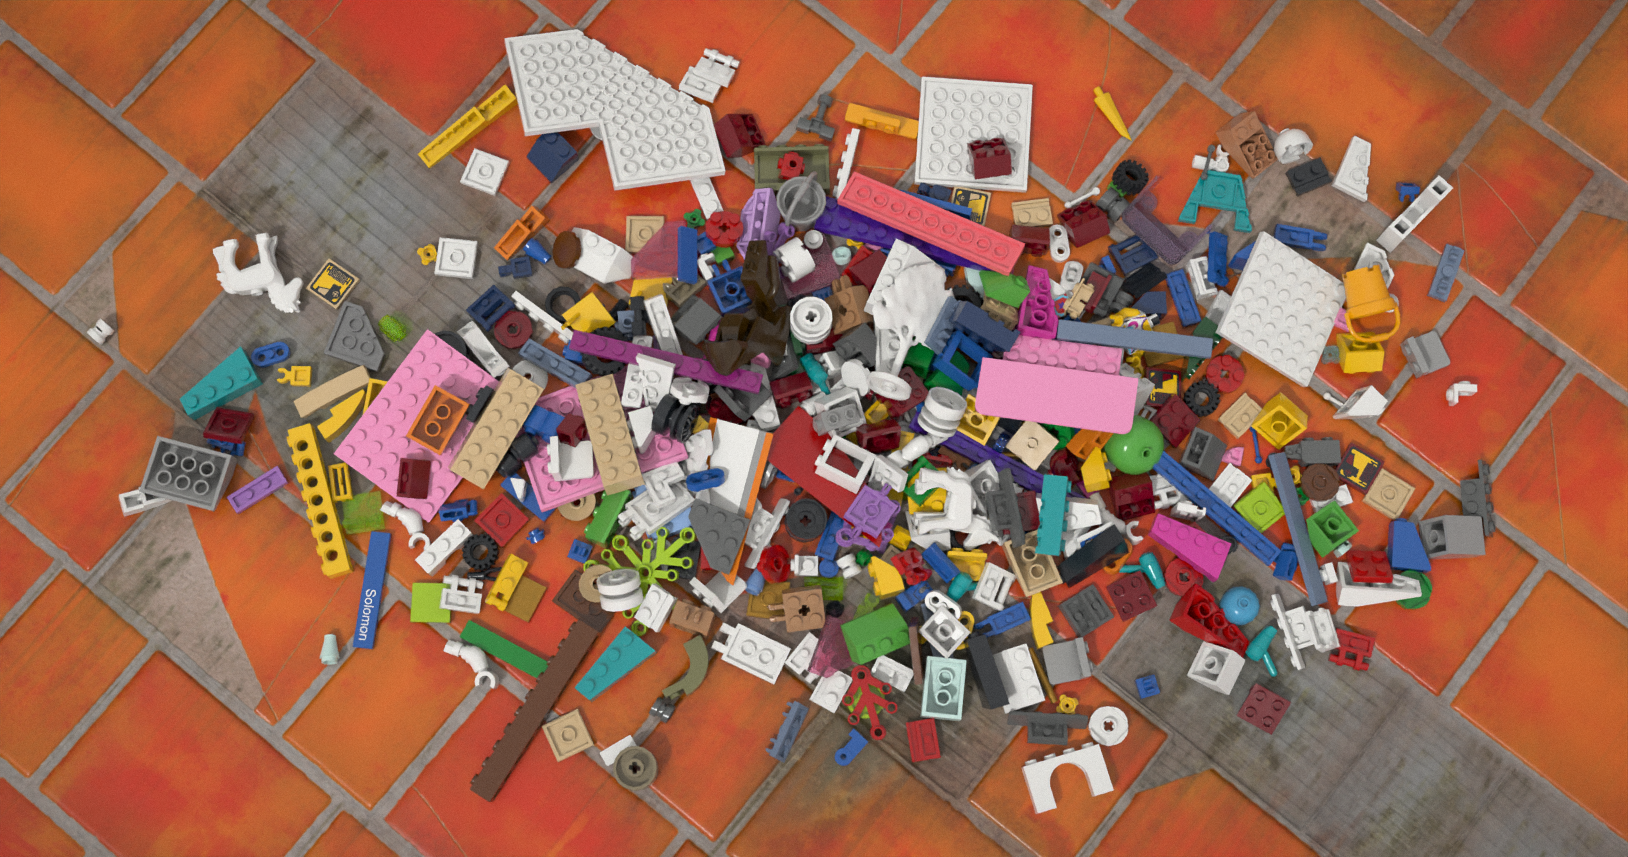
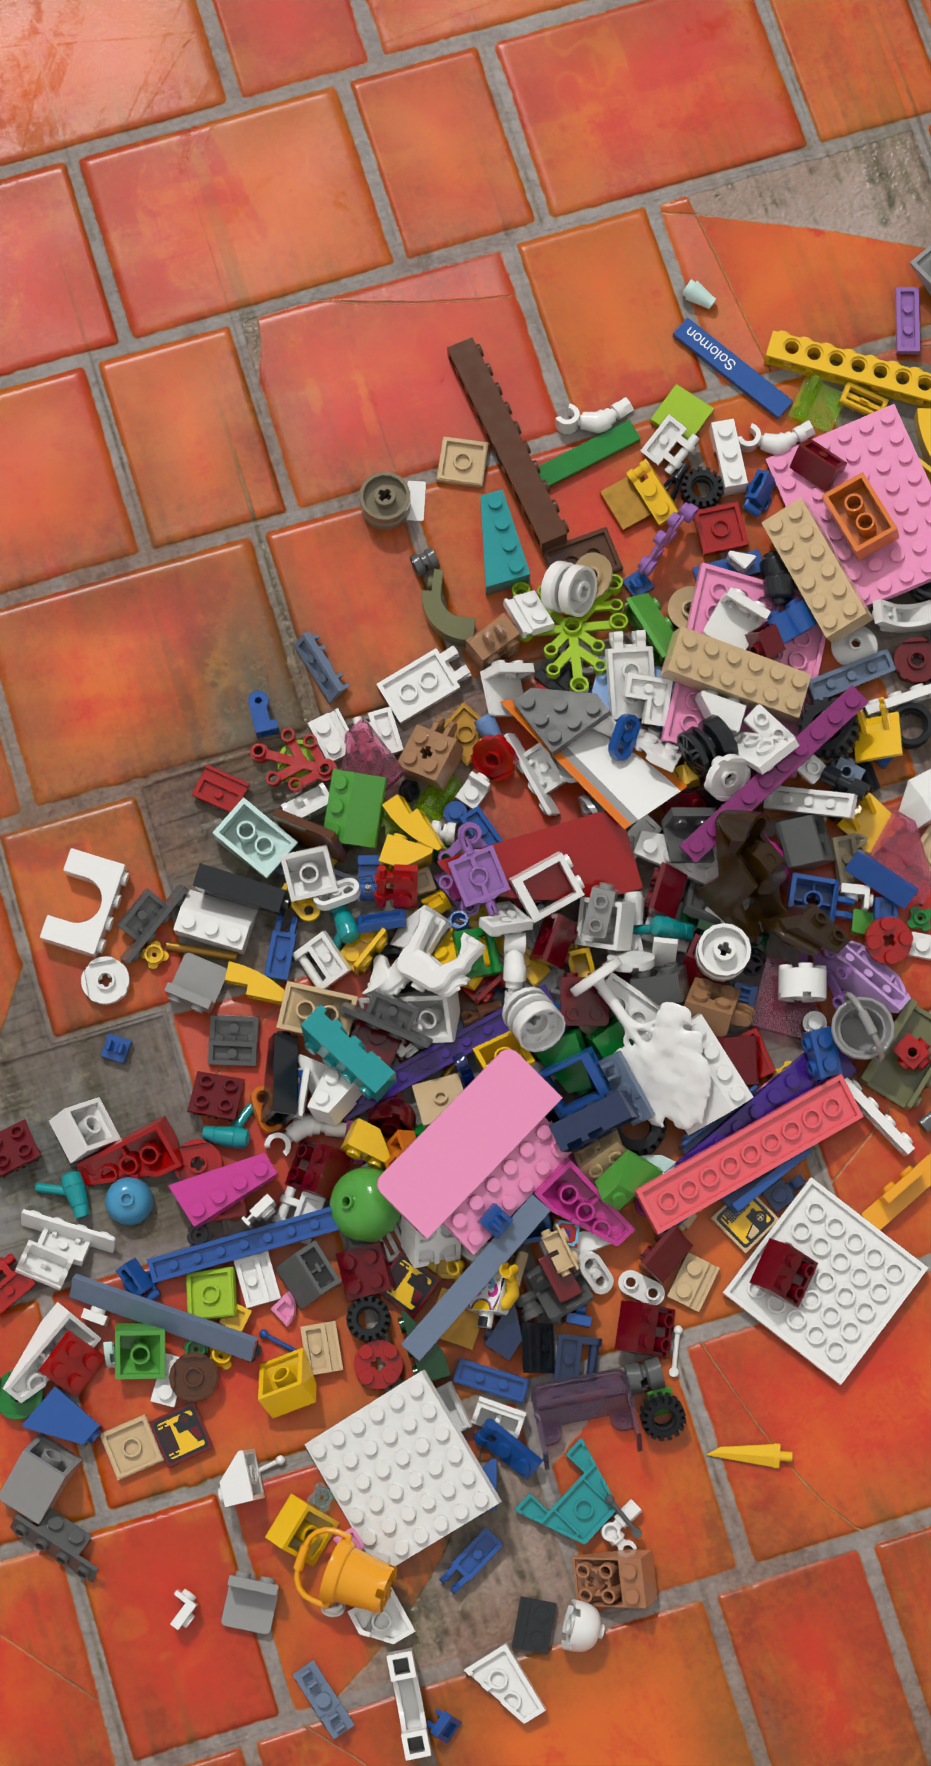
camera: 125 degrees right, 0 degrees up
black plate [465,385,494,423] -> none
blue plate [526,528,545,544] -> none
black wheel [784,498,827,543] -> none
light aqua tile [832,246,851,265] -> none
dark grey hinge [1284,437,1341,467] -> none
none -> yellow slope [382,794,447,852]
none -> blue hinge [449,911,469,931]
none -> blue tile [477,1203,513,1239]
none -> medium lavender plant [637,502,699,577]
none -> blue bracket [801,1026,843,1080]

